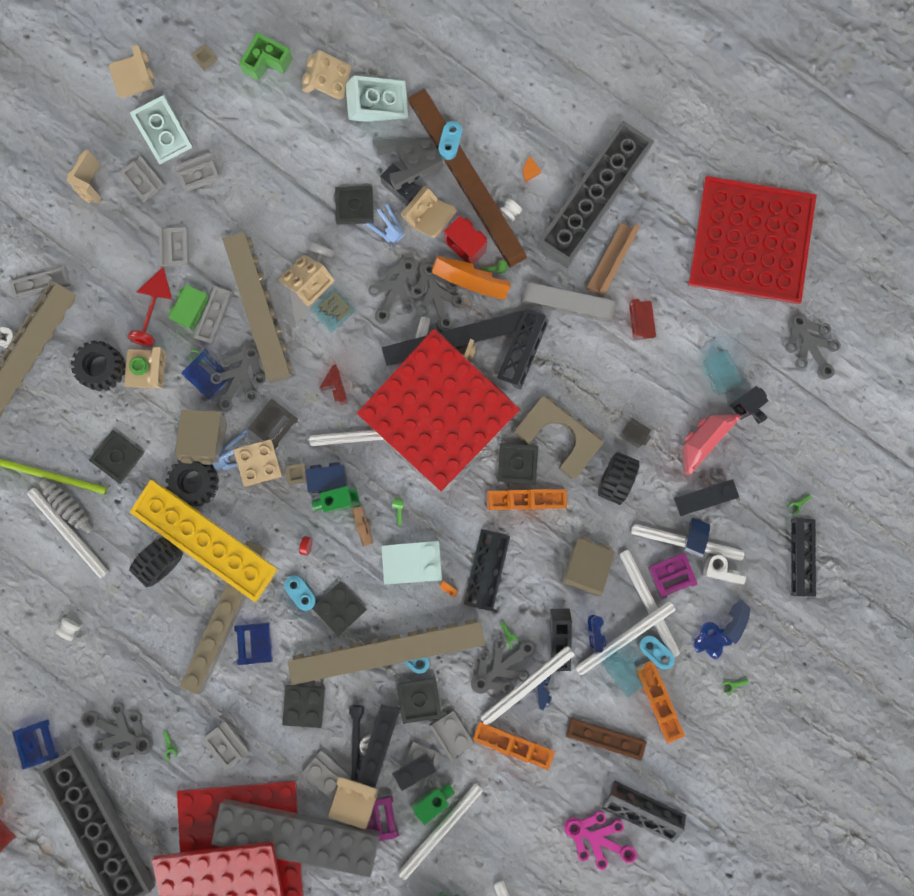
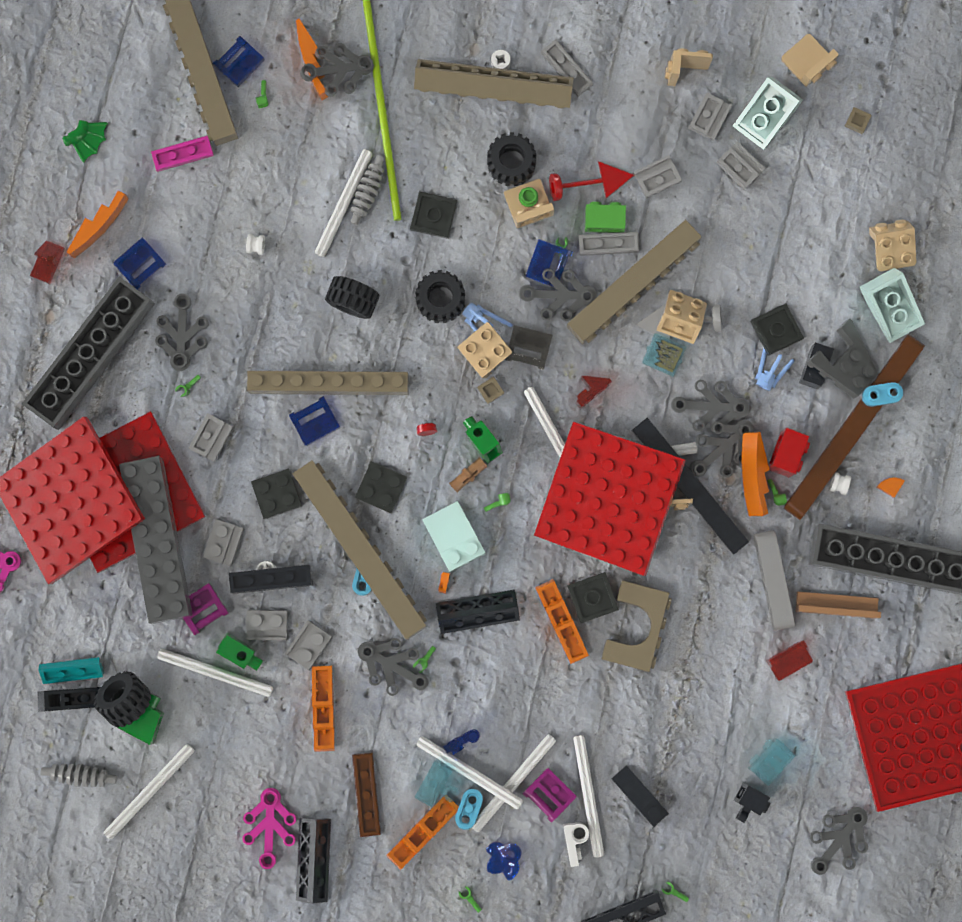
camera: 75 degrees right, 0 degrees up
yellow plate [130,480,279,602] -> none
dark tan slope [175,410,227,465] -> none
bright green brick [239,32,293,81] -> none
medium azure plate [284,575,316,611] -> none
dark blue brick [305,462,348,494] -> none
tan bracket [328,777,379,829] -> none
black piece [349,705,365,782] -> none
black plate [392,753,437,791] -> none
pearl dark grey plate [397,678,442,724] -> none
tan bracket [401,186,457,238] -> none
white axle [481,646,575,725] -> none
black fence [497,308,549,390] -> none
dark blue slope [536,666,552,711] -> none
black slope [550,608,572,671] -> none
dark tan slope [560,536,615,596] -> none
black tyre [598,451,640,505] -> none
clear smoke brick [619,418,651,448] -> none
coral wedge [682,414,741,475] -> none
dark blue slope [684,517,710,558] -> none
dark blue slope [723,599,750,644] -> none

